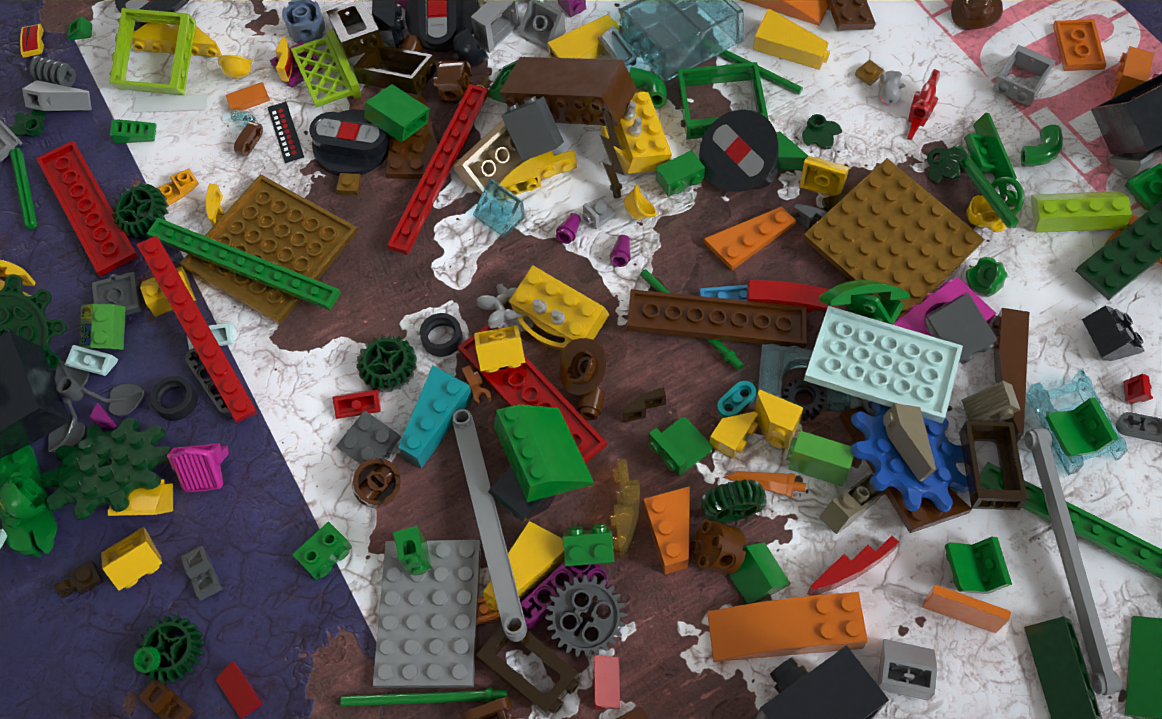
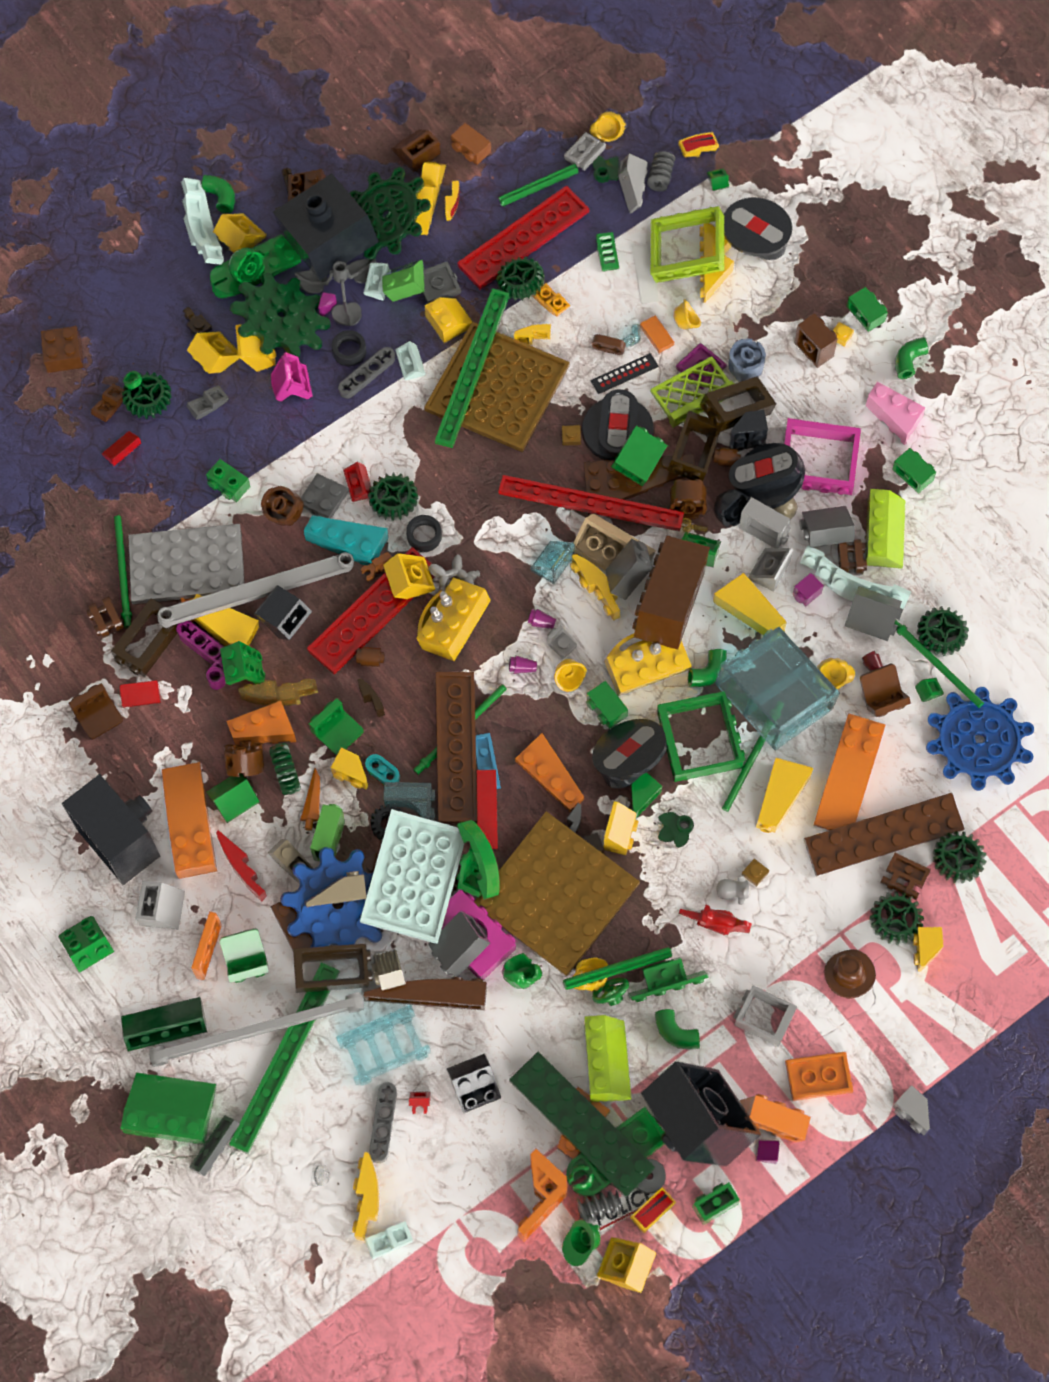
camera: 80 degrees right, 5 degrees up
red plate [137,236,257,424] -> none
yellow slope [275,37,292,82] -> none
green brick [393,526,432,576] -> none
green slope [494,405,594,502] -> none
dark grey gear [545,574,627,658] -> none
reddish brown hat [560,338,606,396] -> none
light grey tile [597,25,637,66] -> none
dark brown piece [600,108,624,198] -> none
yellow slope [754,389,803,450] -> none
dark green plate [927,147,967,184] -> none
green bracket [1045,397,1119,457] -> none

